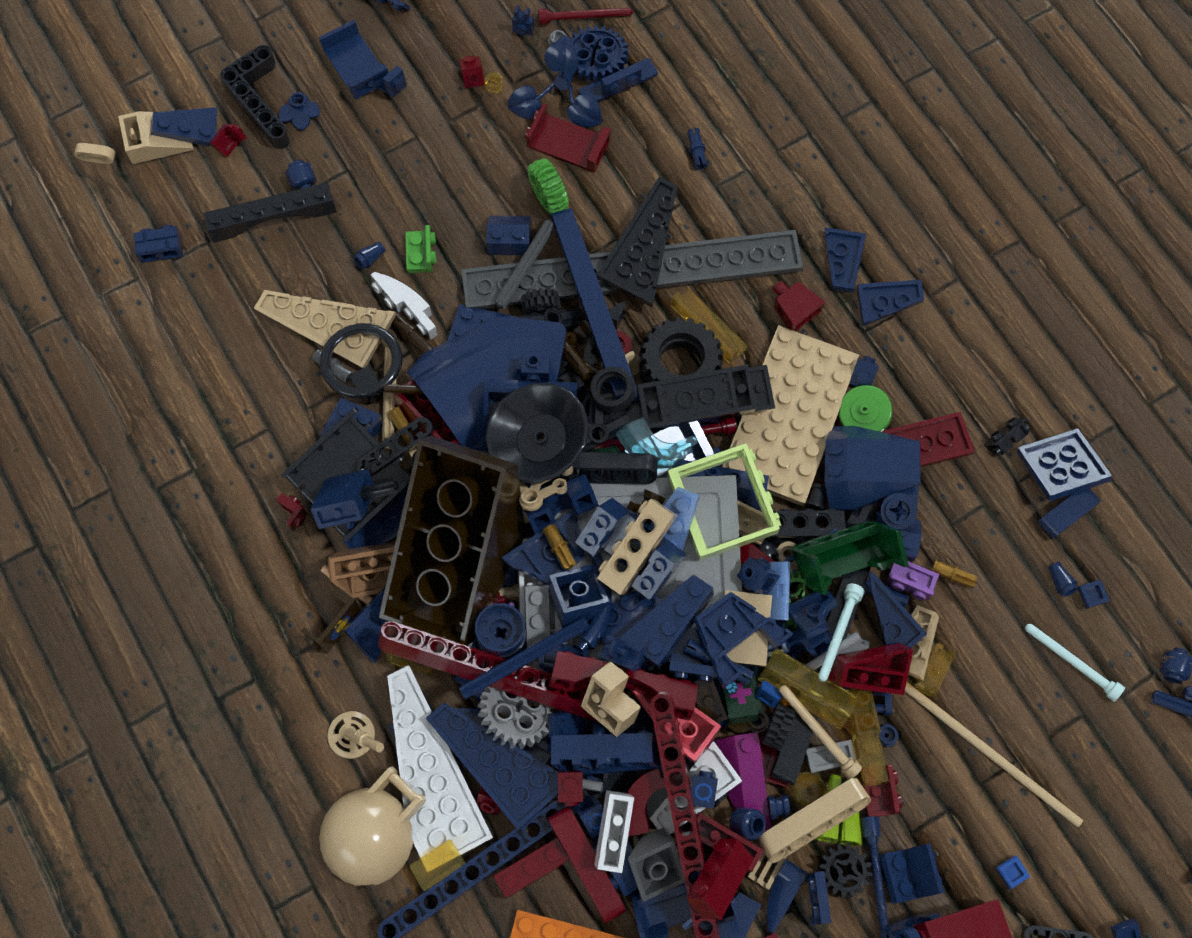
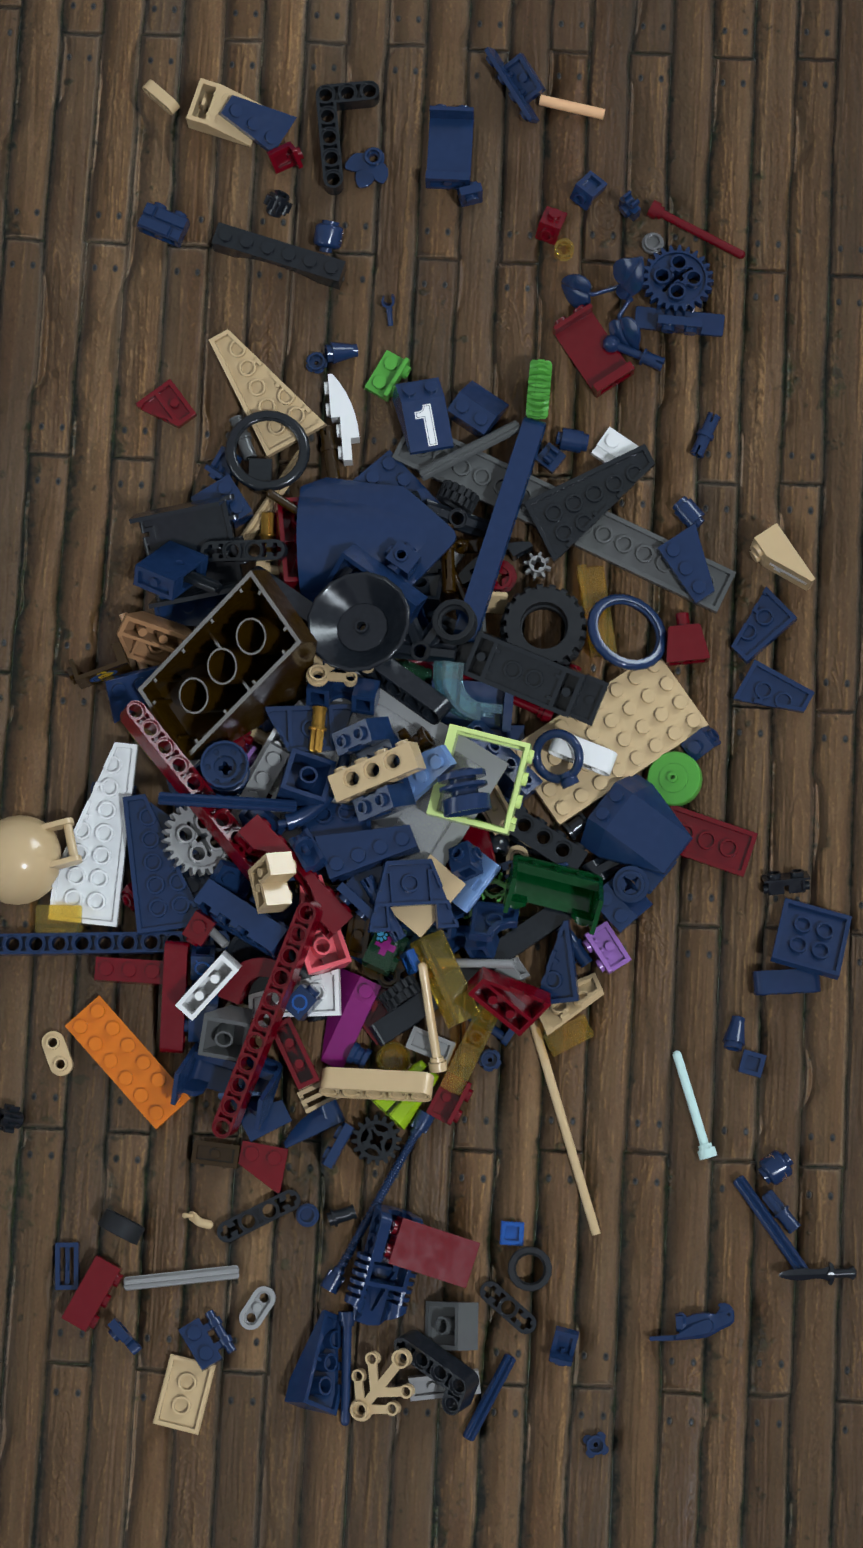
camera: 40 degrees right, 10 degrees up
dark red bracket [276,493,307,531] -> none
tan dish [328,711,384,759] -> none
dark red brick [686,838,754,920] -> none
dark blue head [730,807,766,841] -> none
light aqua piece [818,583,864,682] -> none
dark blue bracket [879,843,943,904] -> none
pearl gold axle [931,559,977,588] -> none
none -> dark red wing [135,379,197,429]
none -> dark blue bracket [204,446,243,481]
none -> black gear [263,190,293,218]
none -> dark blue plate [306,352,328,374]
none -> dark blue hand [381,294,395,326]
none -> dark blue slope [392,377,454,455]
none -> dark blue wheel [437,768,492,818]
none -> black tyre [508,1246,552,1291]
none -> light grey gear [523,552,551,581]
none -> dark blue piece [532,729,584,789]
none -> dark blue tile [535,442,567,474]
none -> white beam [548,735,618,776]
none -> dark blue brick [555,428,589,453]
none -> dark blue bracket [570,170,608,211]
none -> dark blue wedge [587,594,667,671]
none -> white plate [591,427,639,463]
none -> dark blue pin [603,335,666,371]
none -> dark blue wing [657,523,715,605]
none -> dark blue brick [672,496,705,528]
none -> tan slope [750,523,815,591]

